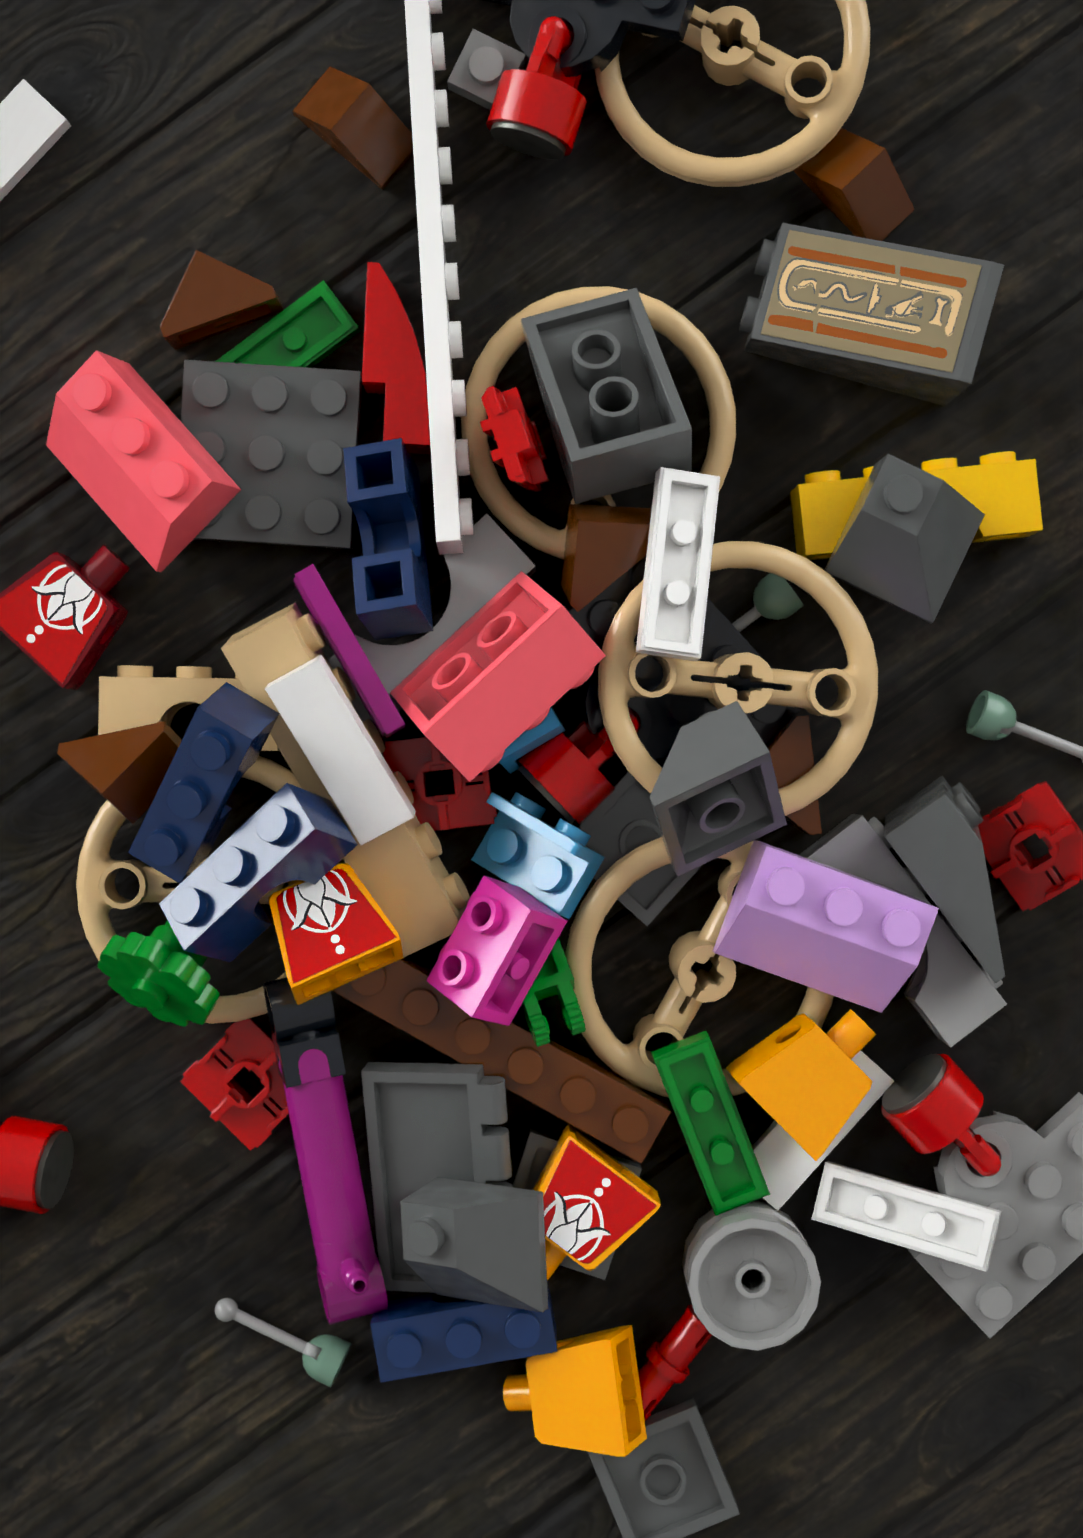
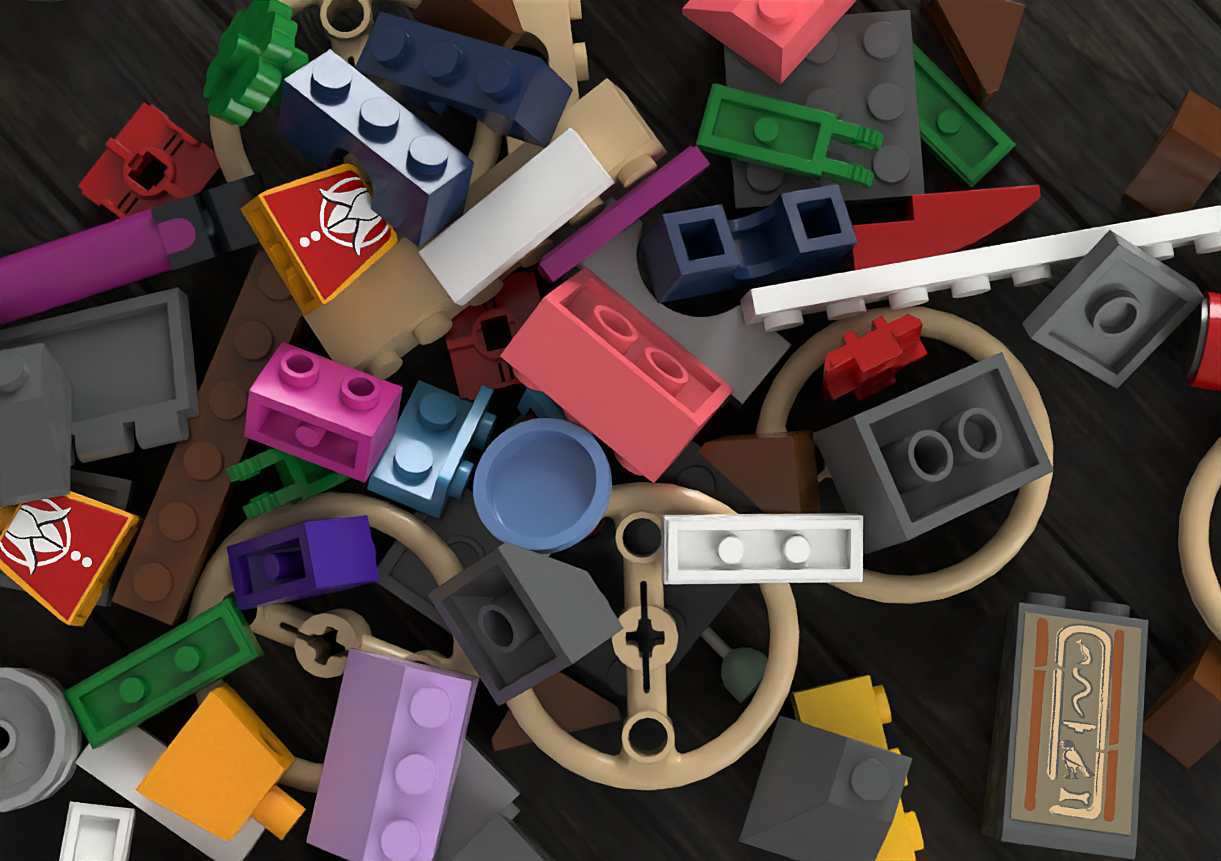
camera: 80 degrees right, 5 degrees down
none -> dark purple slope [227,515,379,611]
none -> medium blue piece [473,418,612,554]
none -> green hinge [696,84,884,189]
none -> dark grey plate [1022,230,1205,389]

